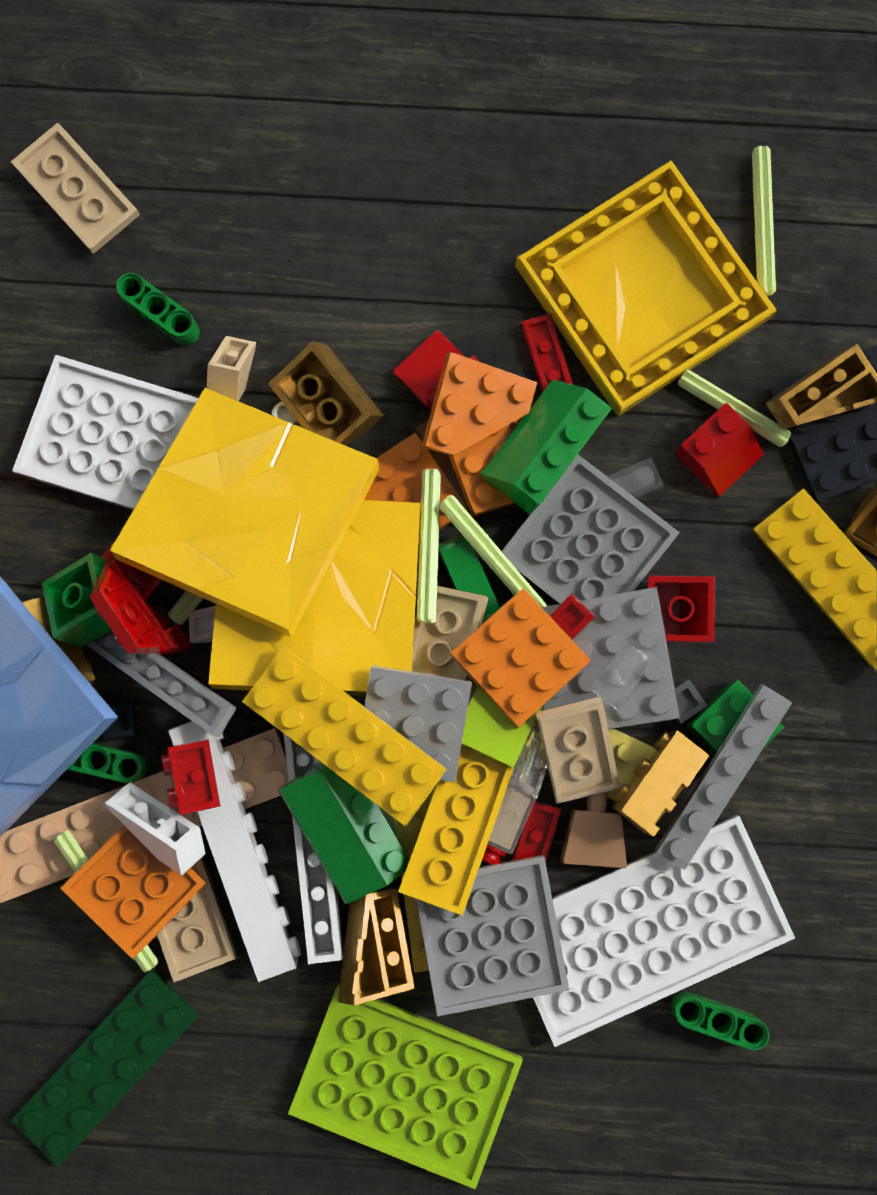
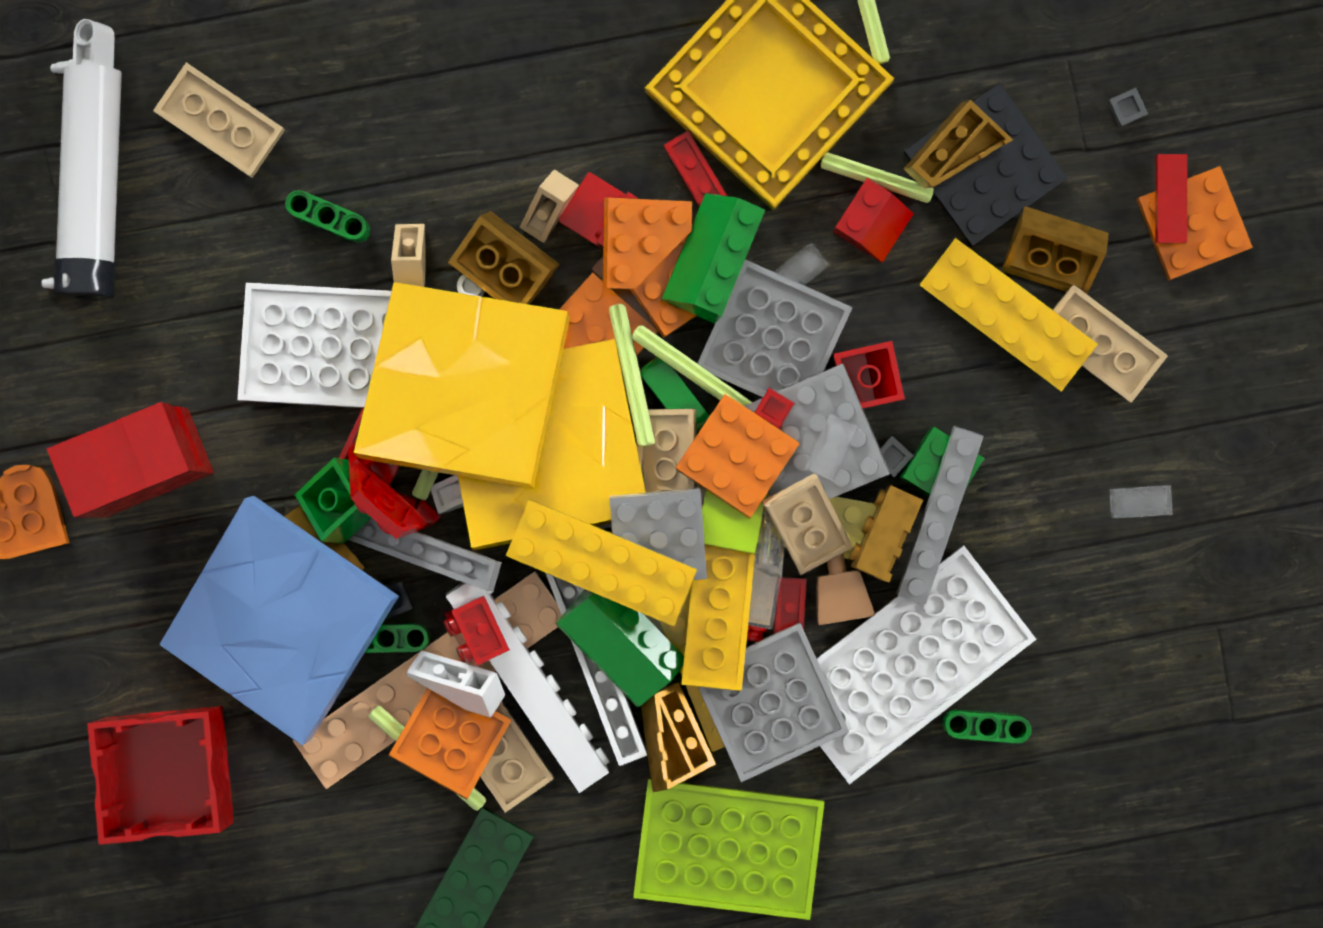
camera: 15 degrees left, 5 degrees up
none -> tan slope [519,170,579,243]

